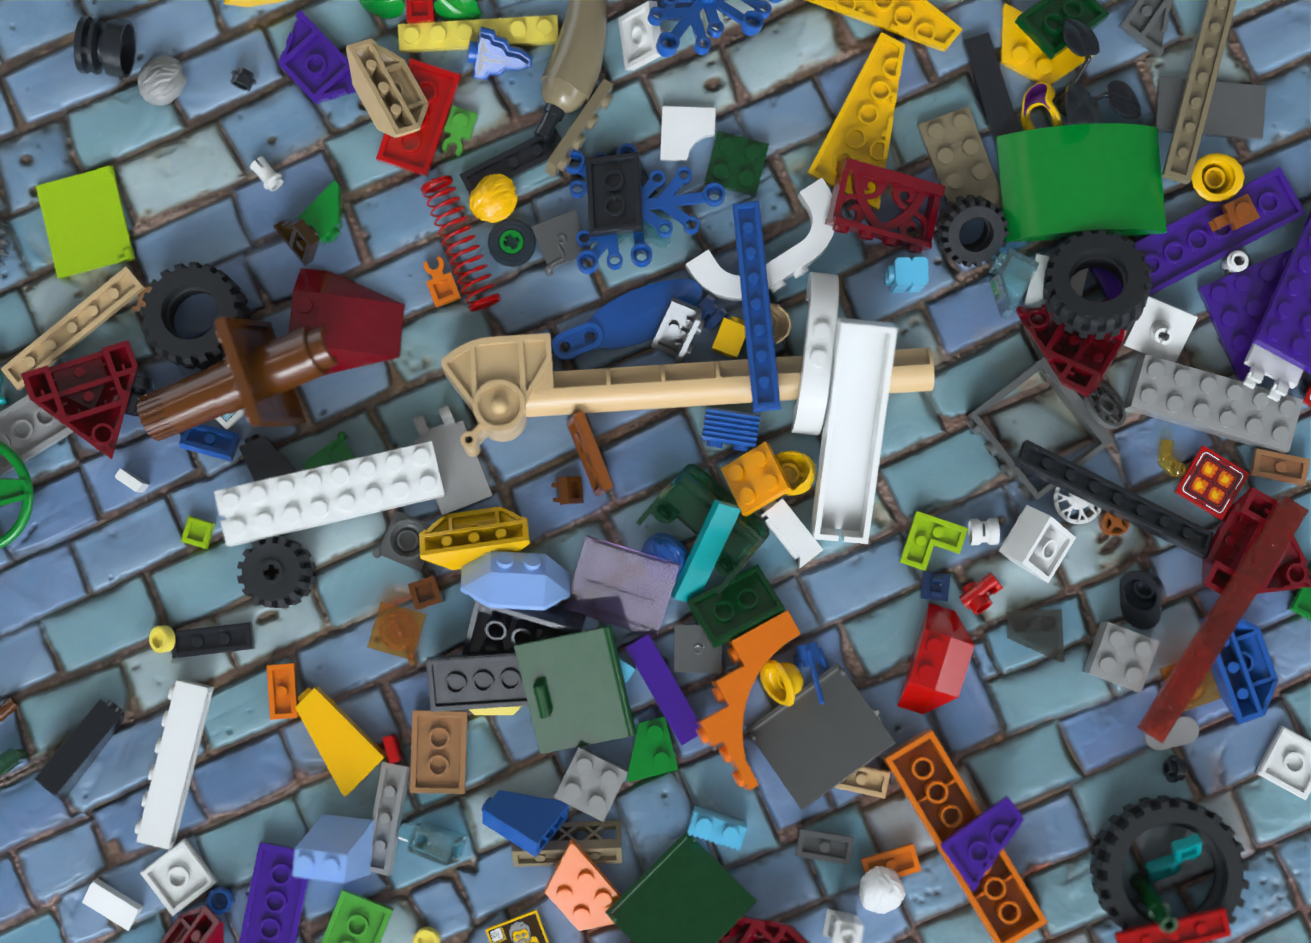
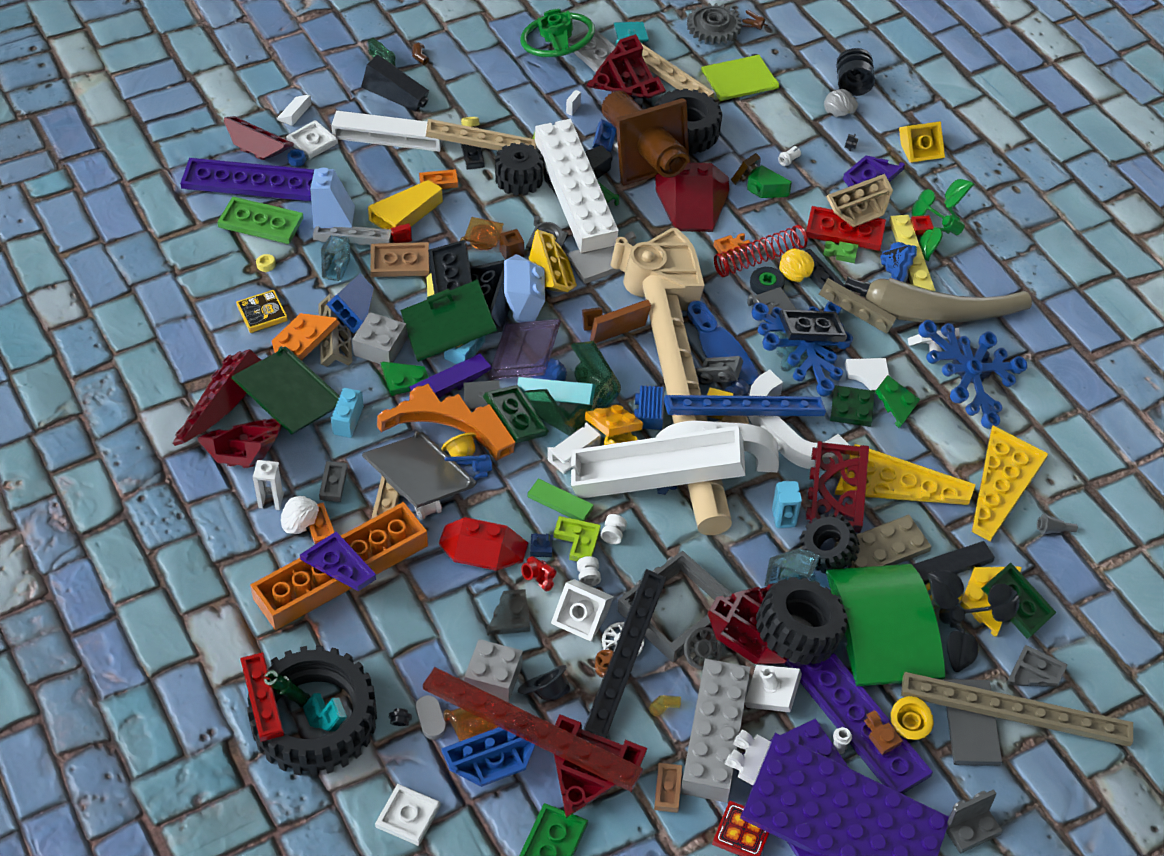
camera: 80 degrees right, 35 degrees down
tile [1173,445,1250,520] -> none
none -> tan plate [425,119,536,151]
none -> bright green tile [527,478,594,521]
none -> white wheel [600,514,627,545]
none -> green wing [875,375,920,428]

